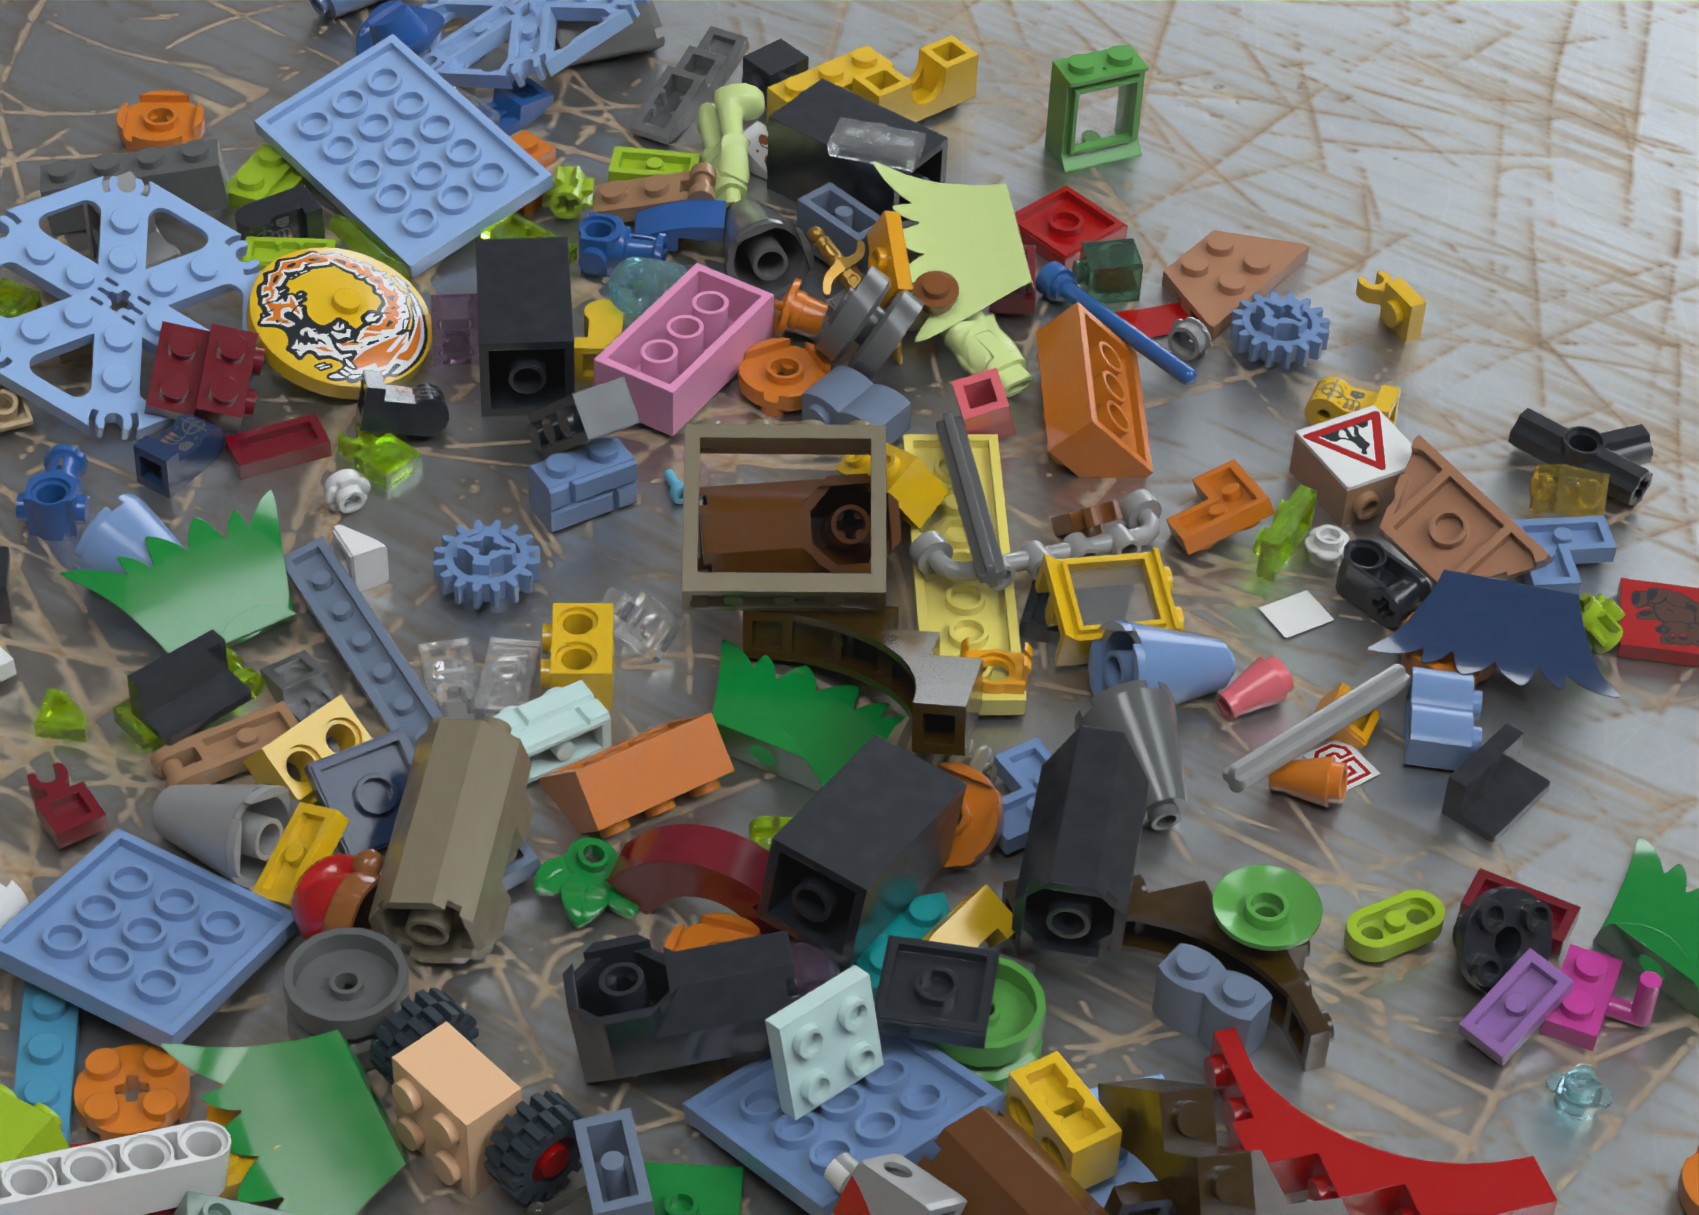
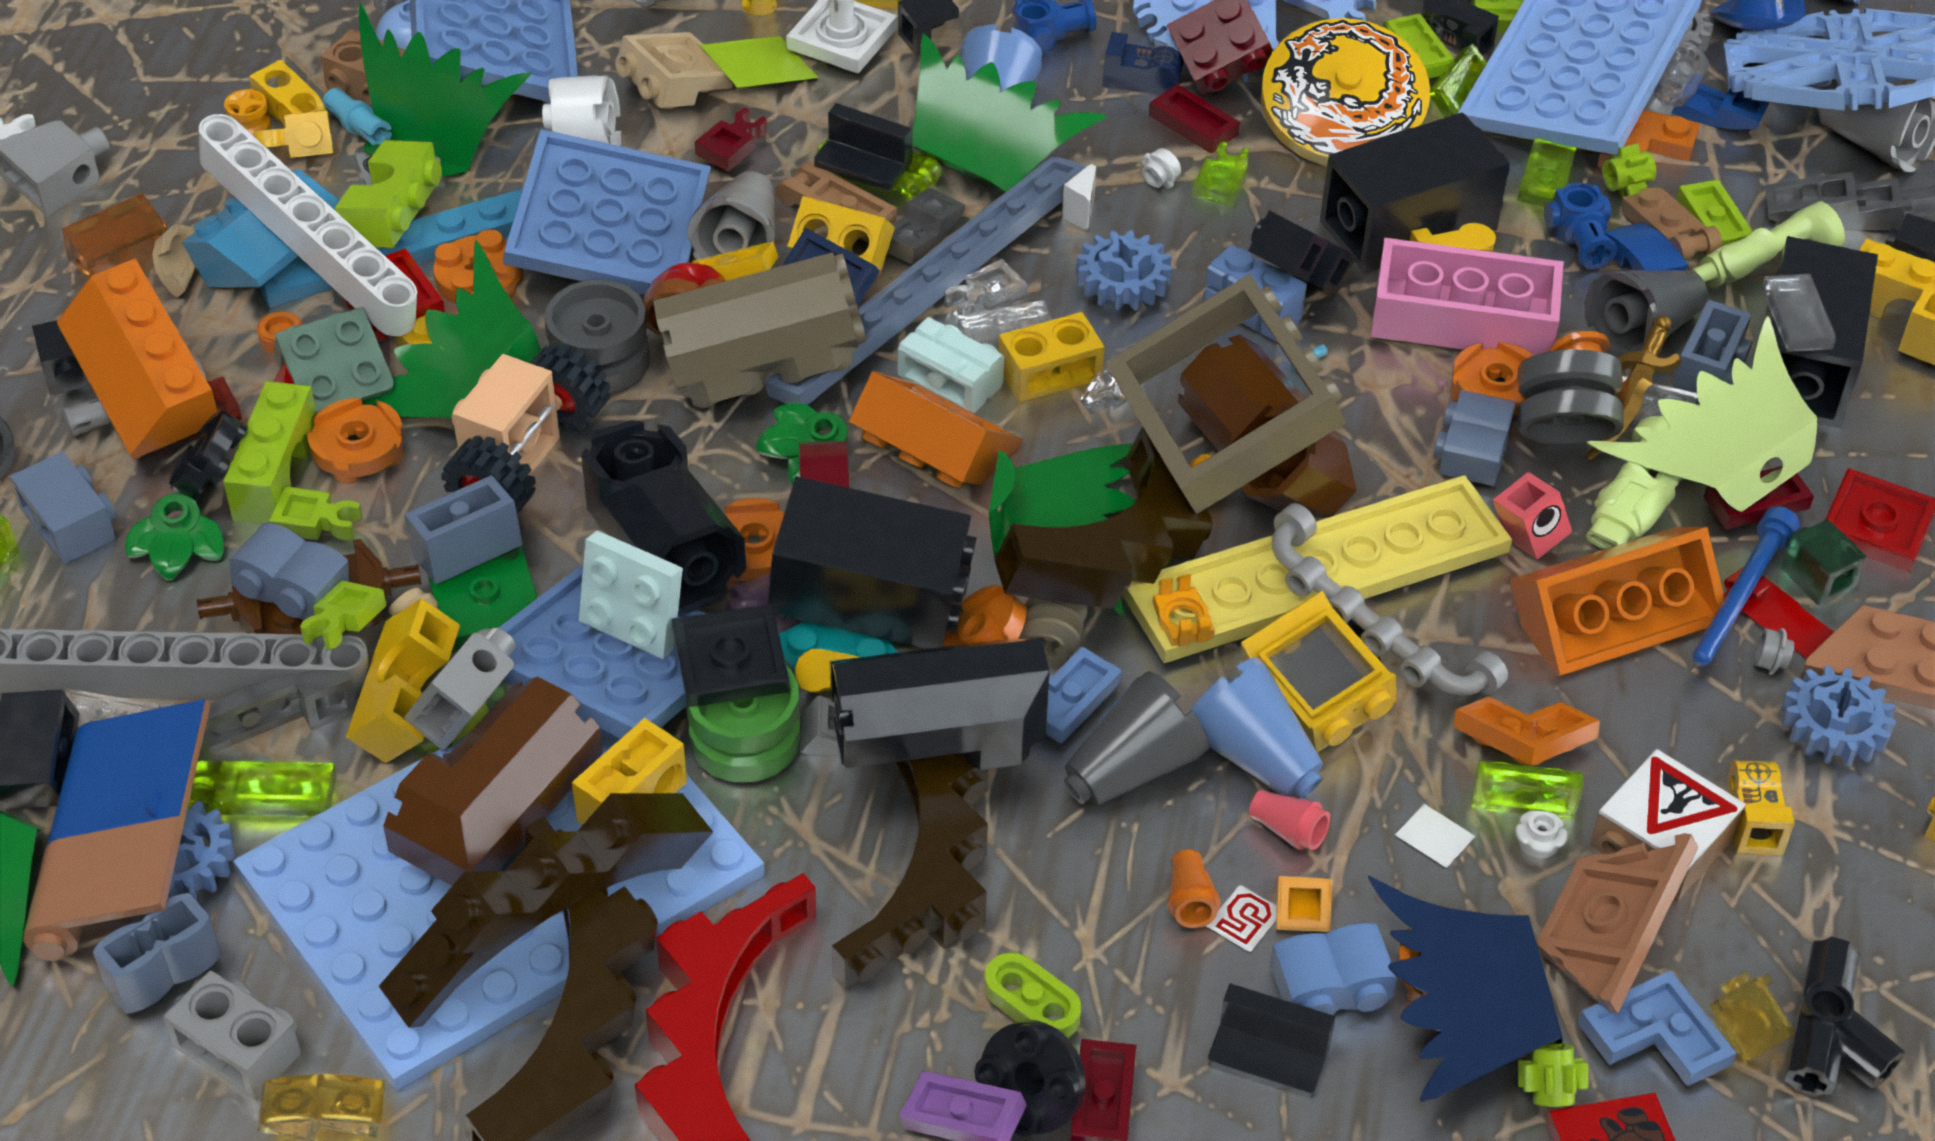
camera: 70 degrees right, 5 degrees up
clear neon green tile [34,688,89,742] -> none
black leg [356,370,449,437] -> none
clear light blue piece [608,256,688,315] -> none
yellow brick [835,442,950,529] -> none
light orange plate [866,211,913,309] -> none
dark orange plate [913,271,959,315] -> none
dark grey axle [936,412,1007,588] -> none
dark orange plate [1051,499,1123,538] -> none
sand blue brick [1152,943,1273,1058] -> none
bright green dish [1212,864,1323,951] -> none
light grey axle [1222,664,1411,793] -> none
black piece [1335,538,1432,628] -> none

